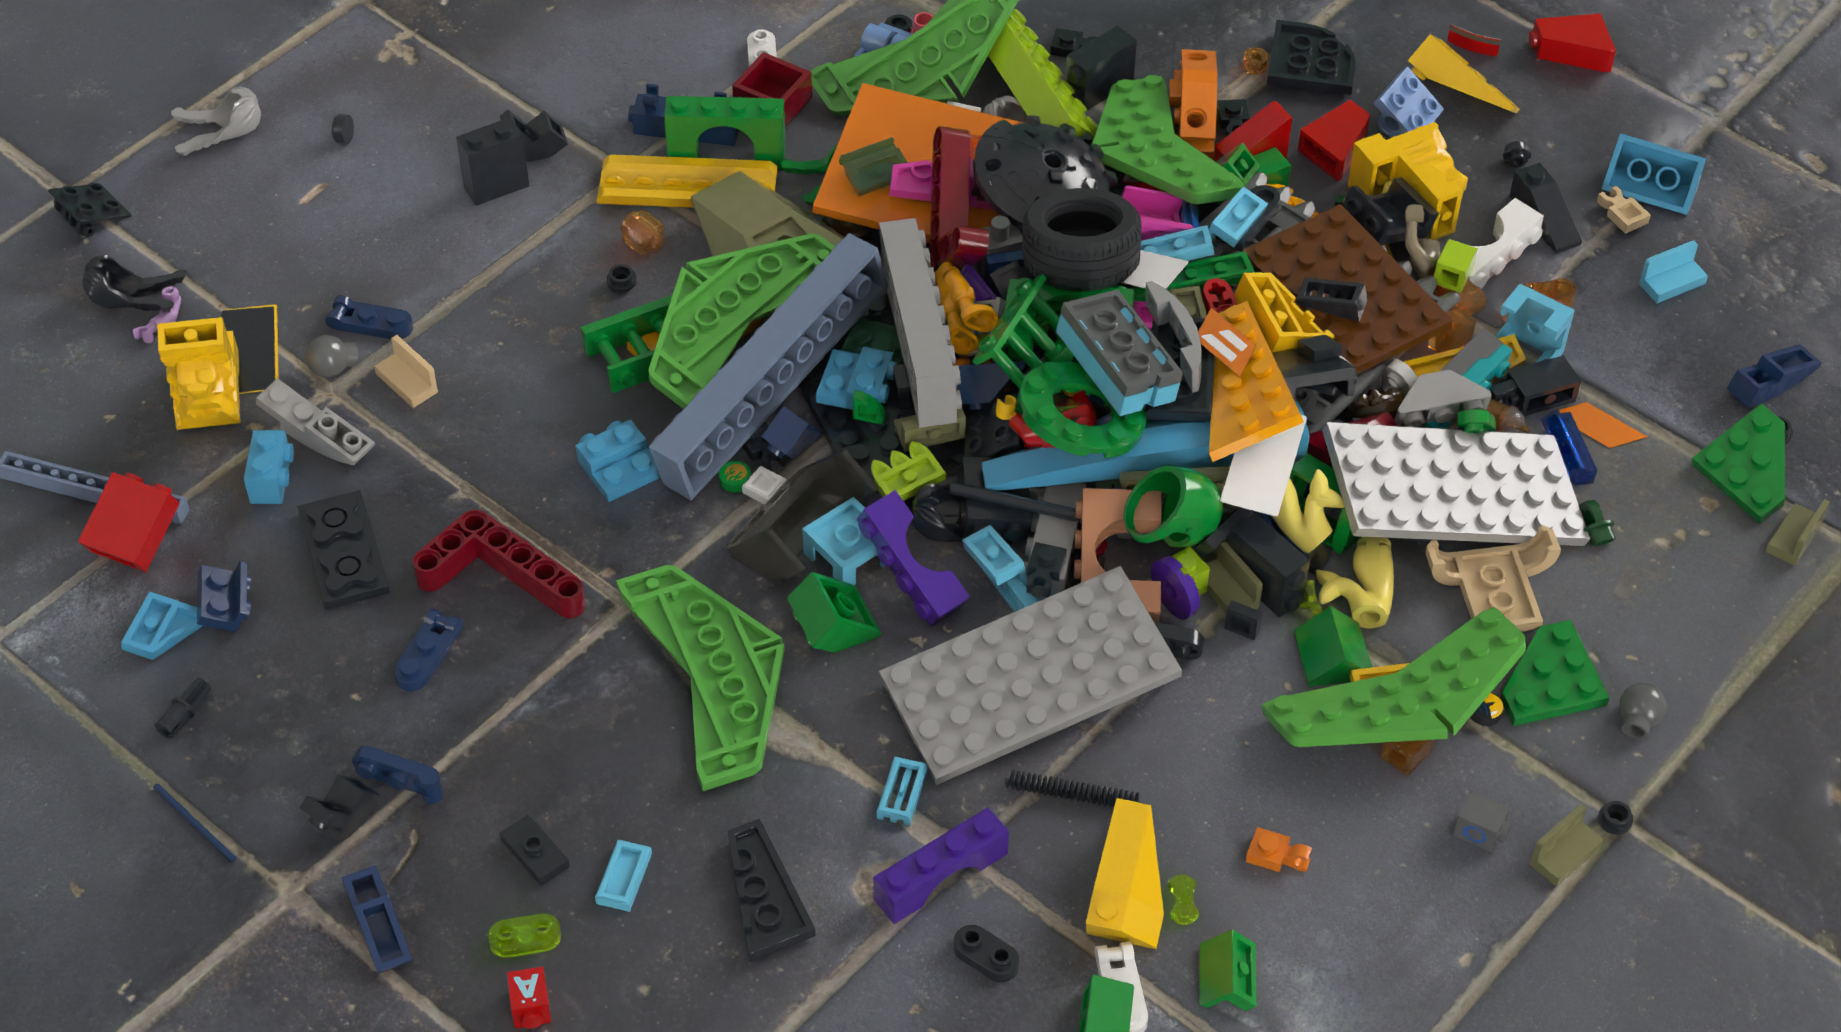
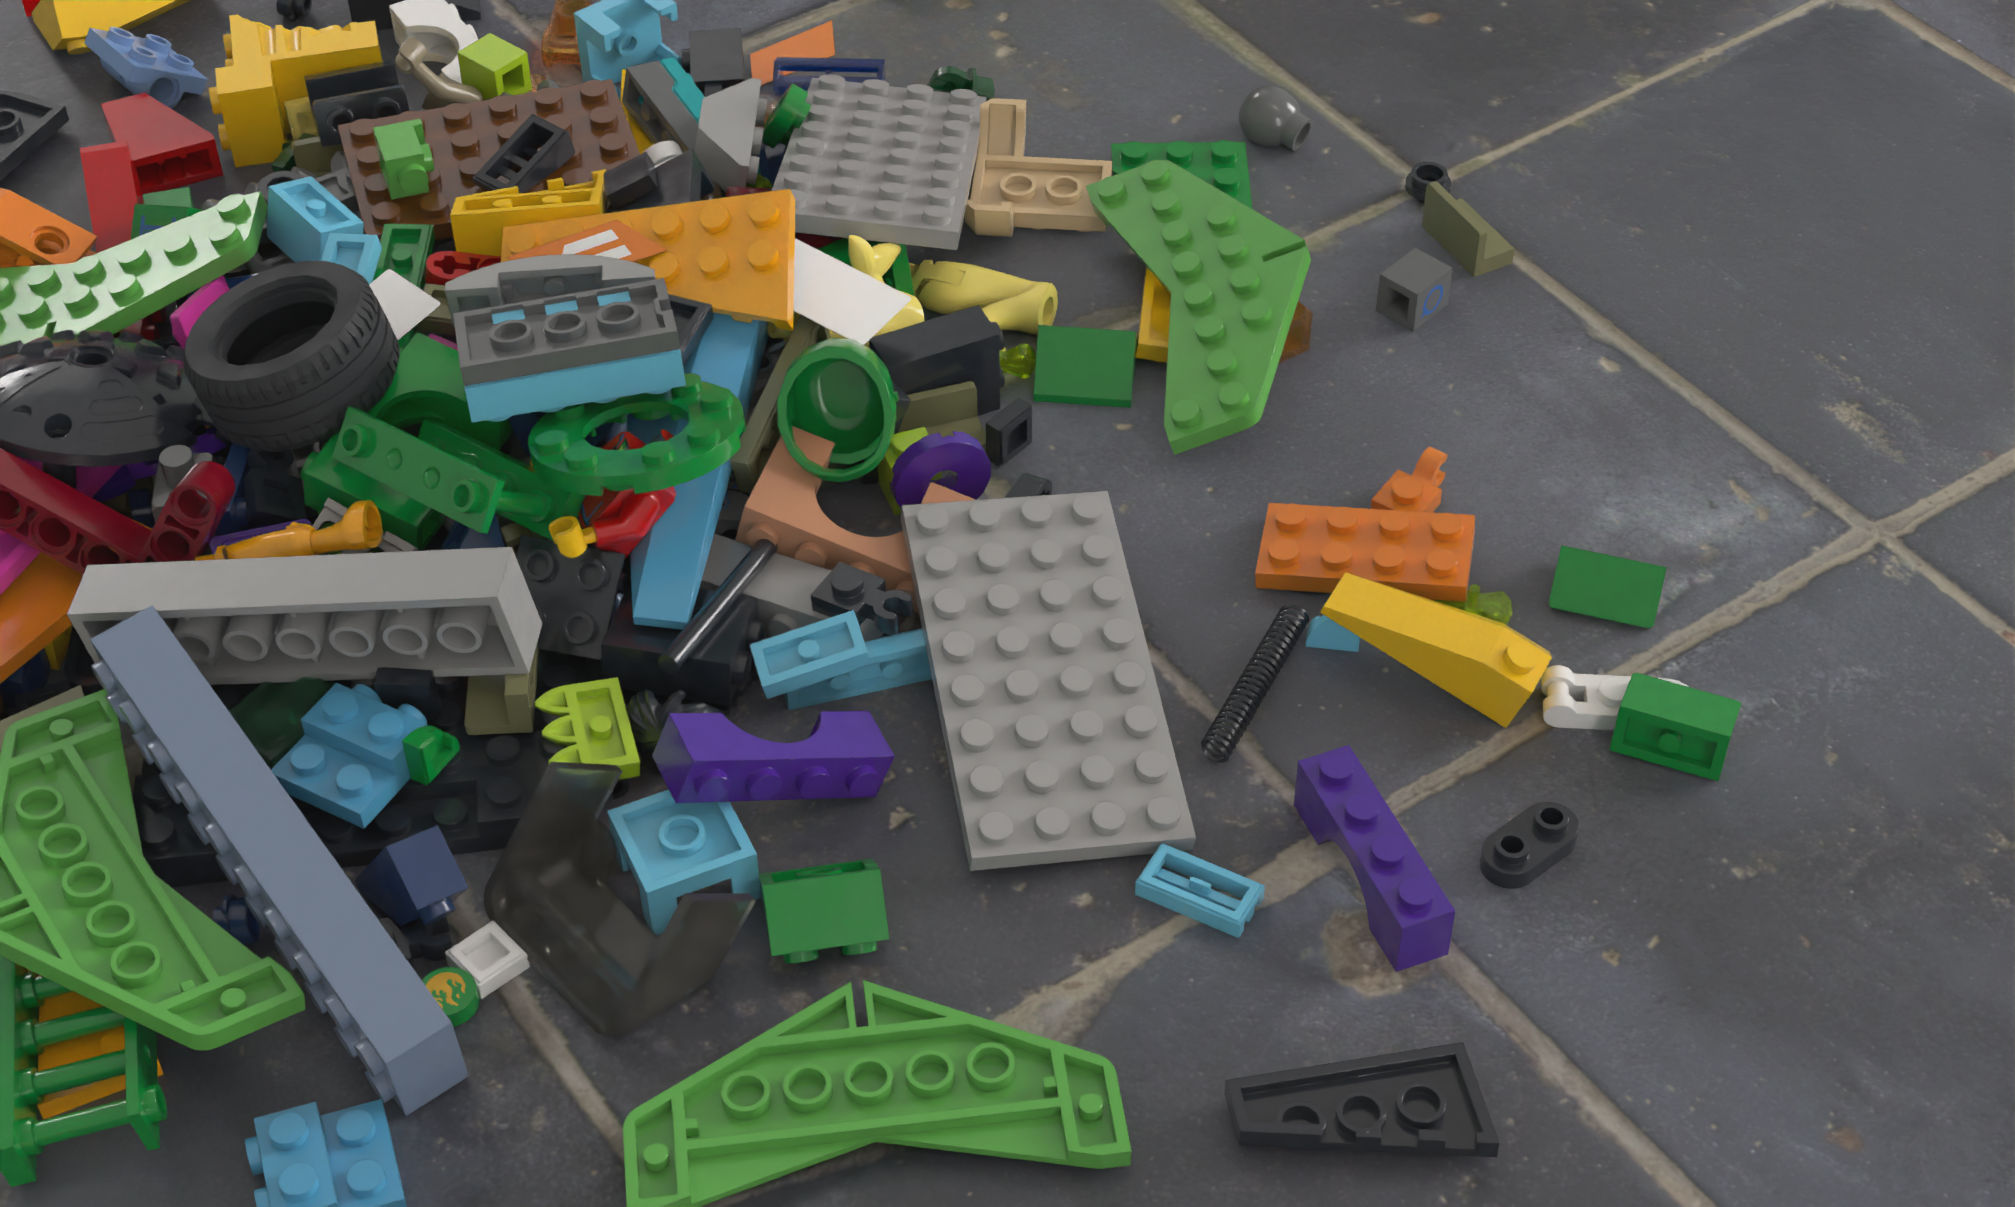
camera: 75 degrees left, 5 degrees down
none -> bright green brick [373,119,434,200]
none -> orange plate [1255,503,1475,602]

